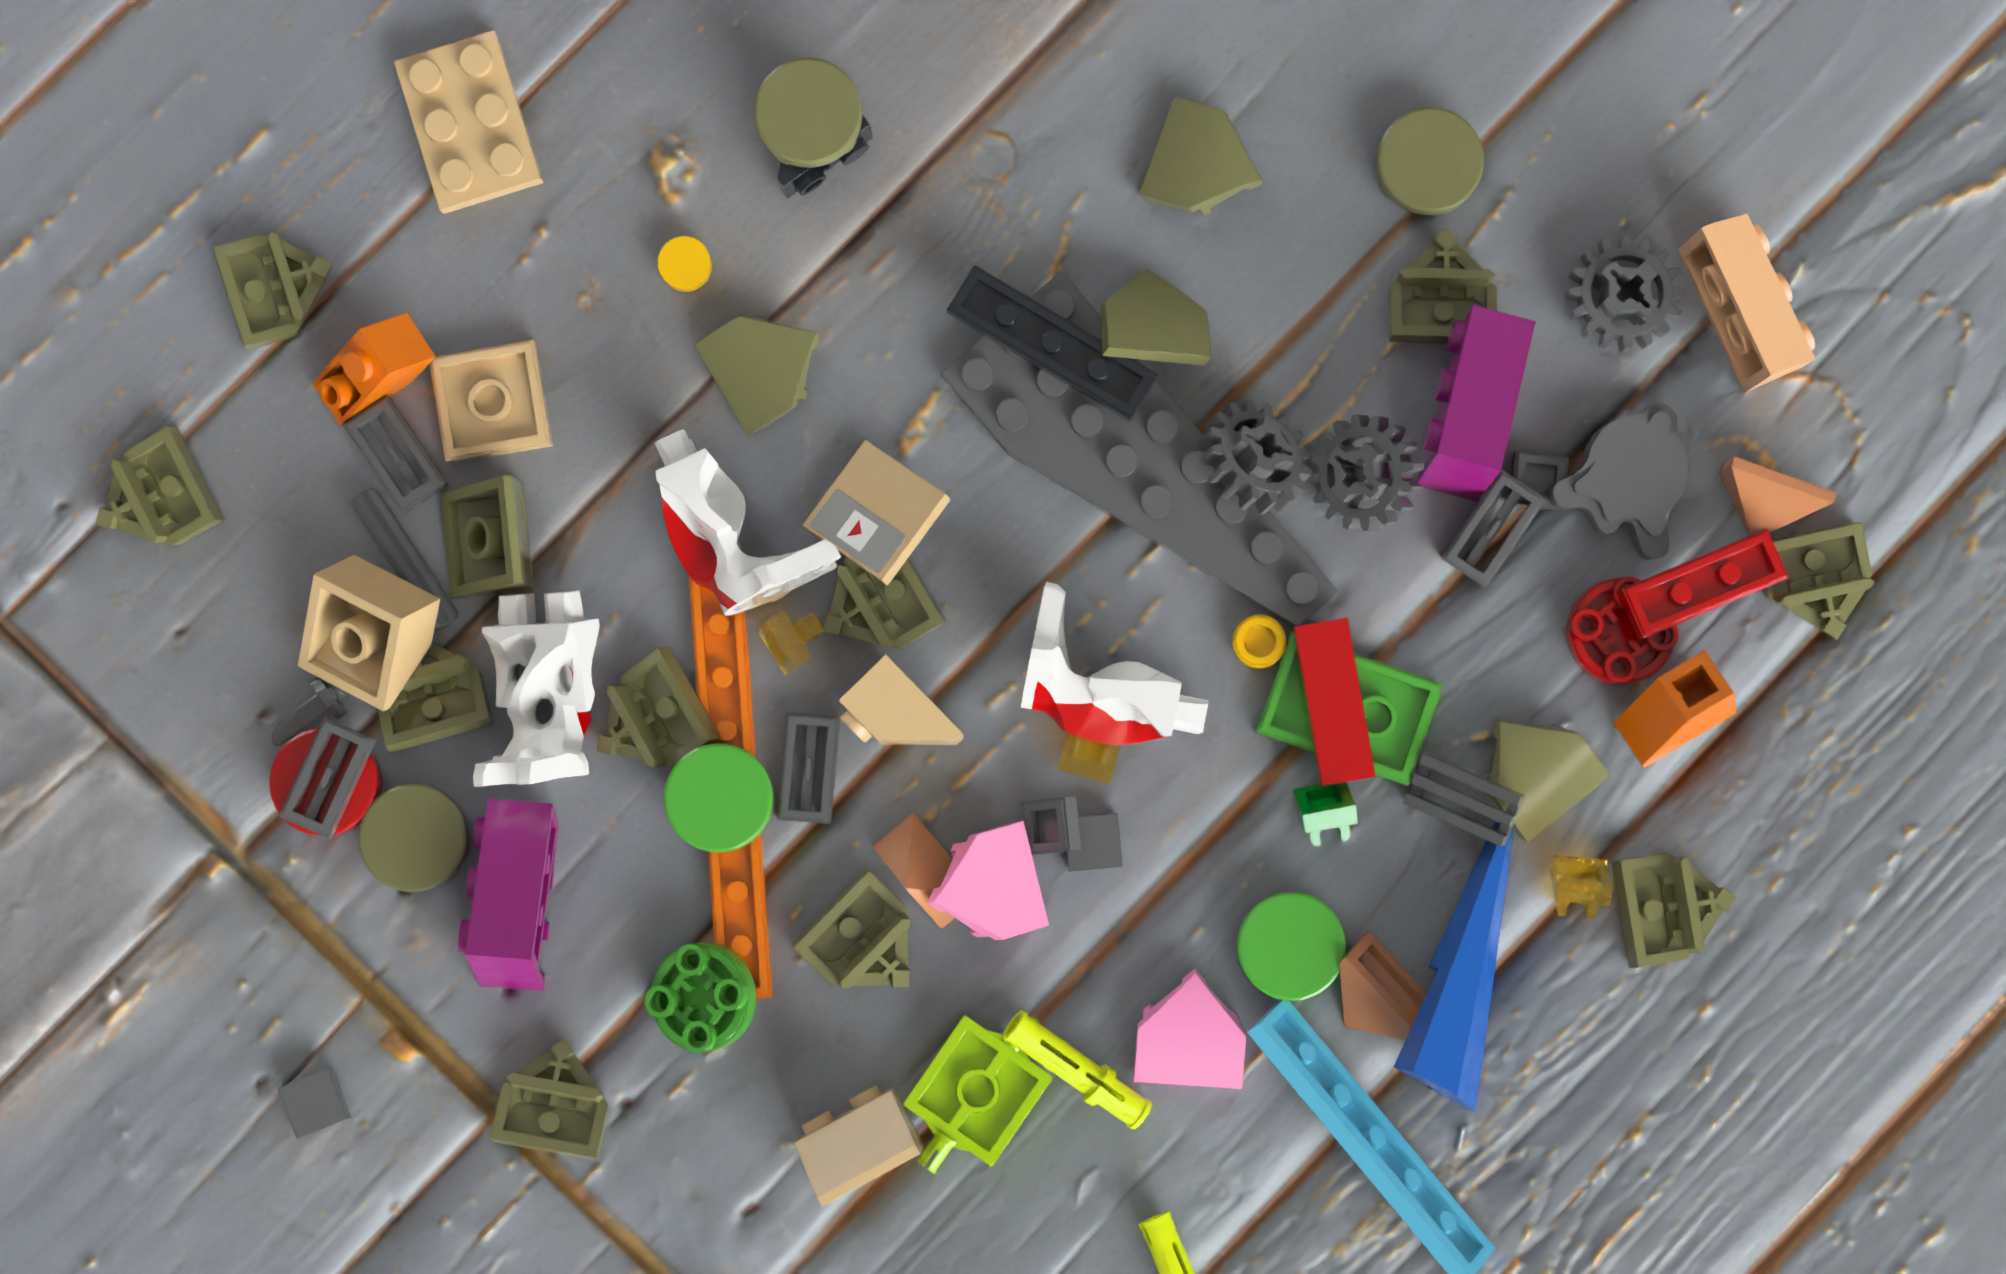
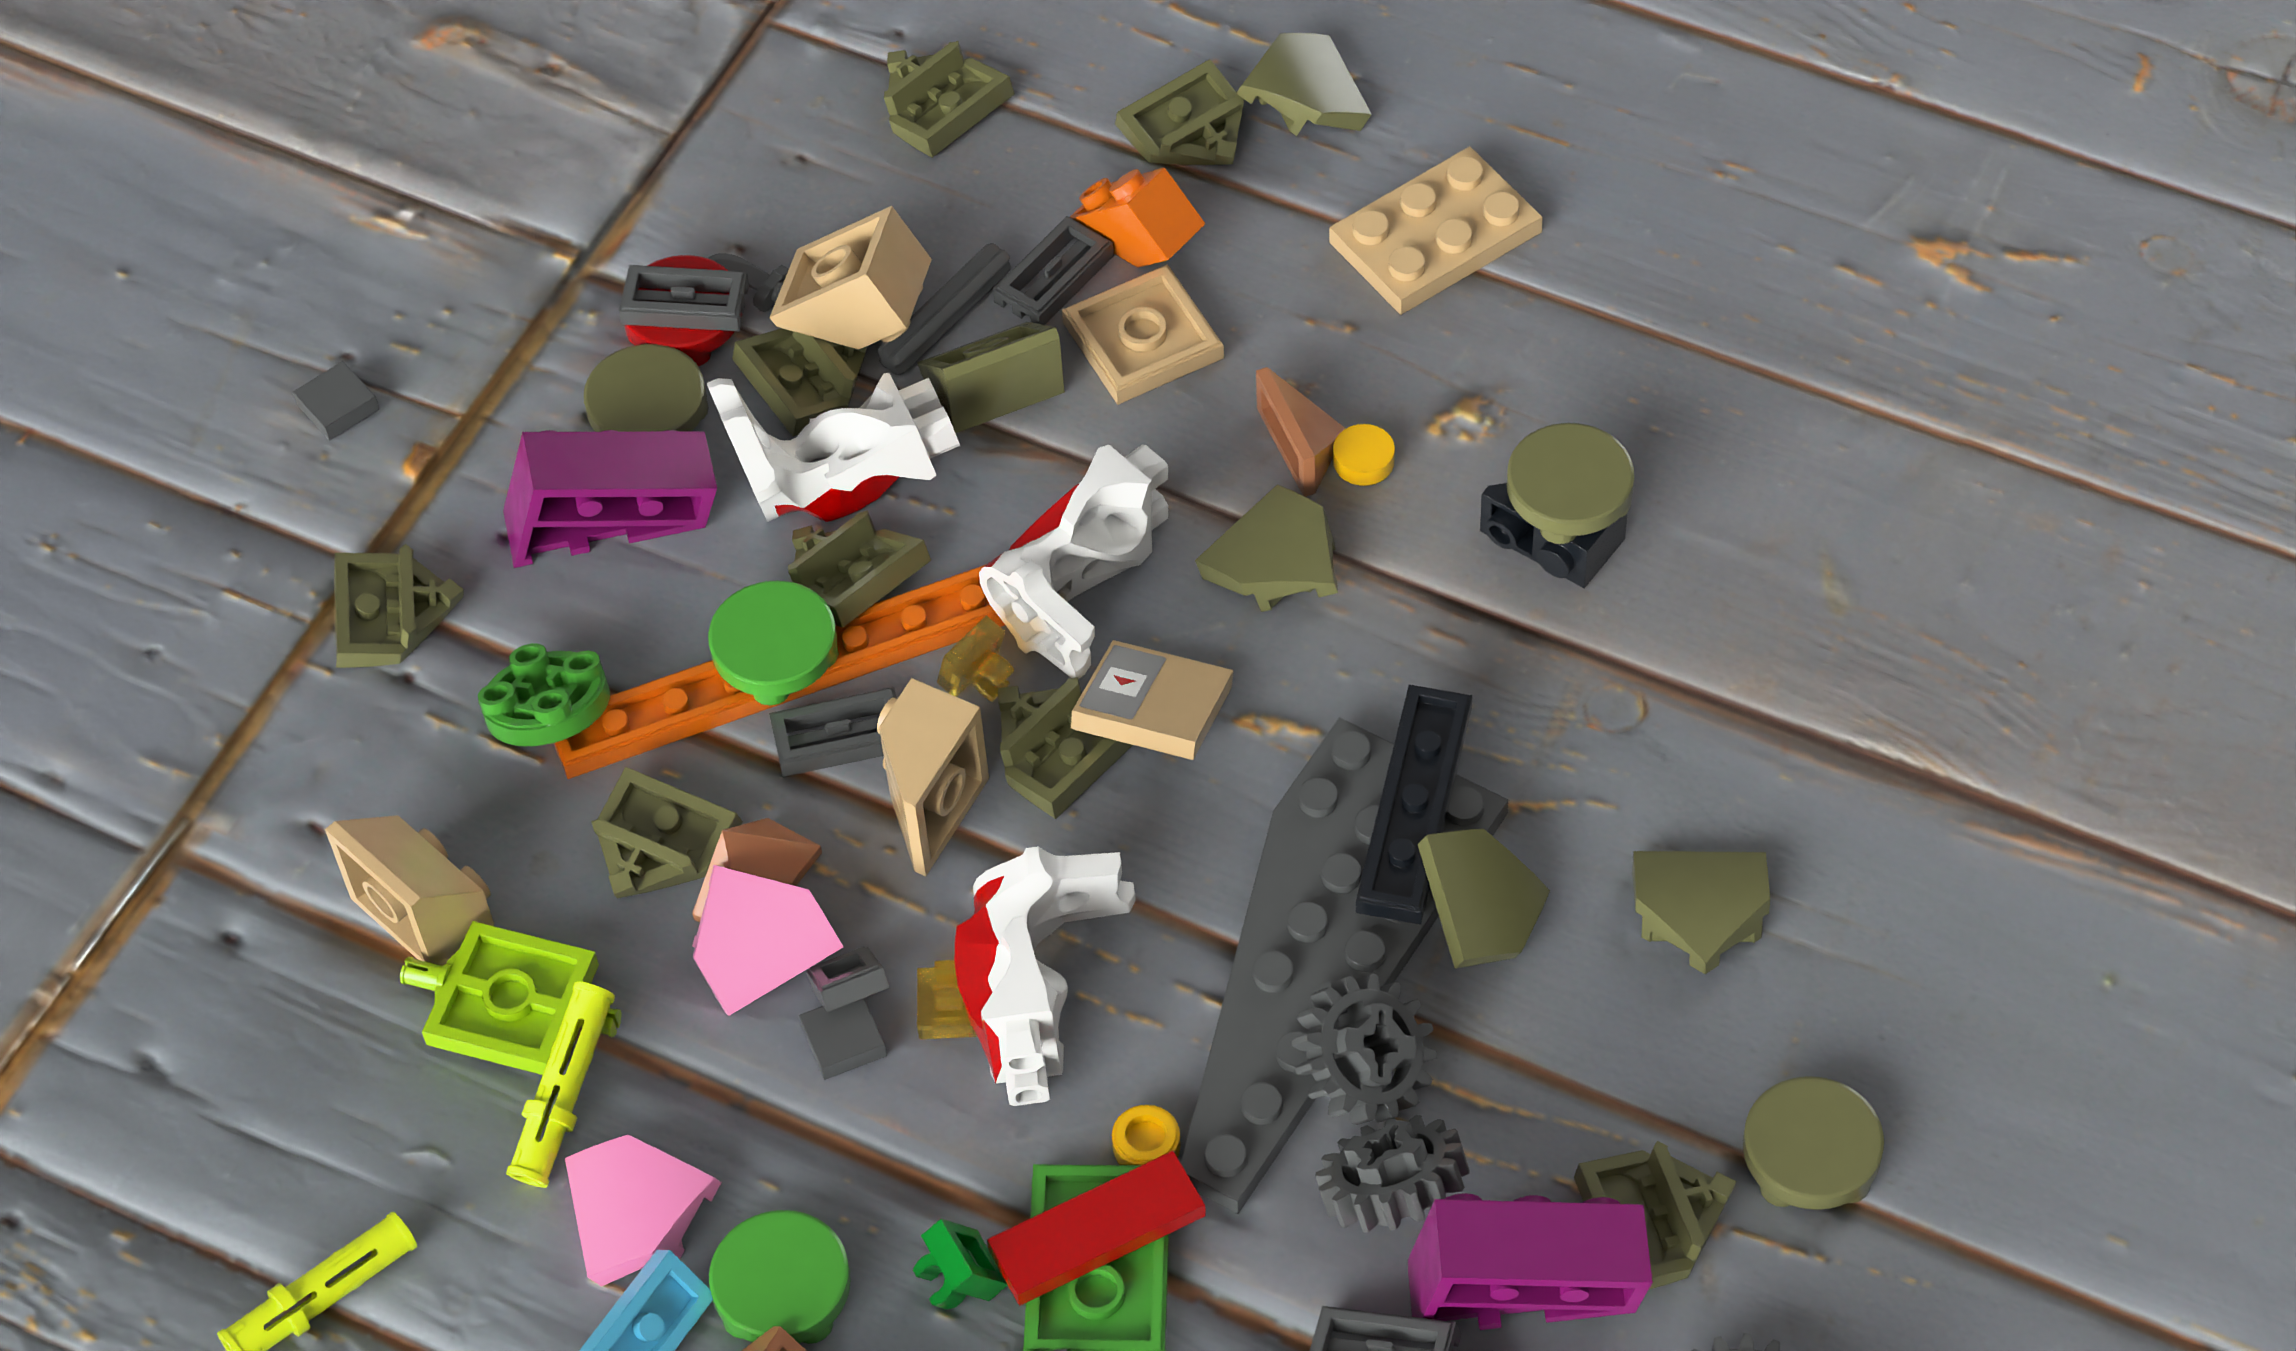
camera: 75 degrees right, 30 degrees down
none -> olive slope [1236,33,1372,136]
none -> nougat slope [1256,367,1346,497]

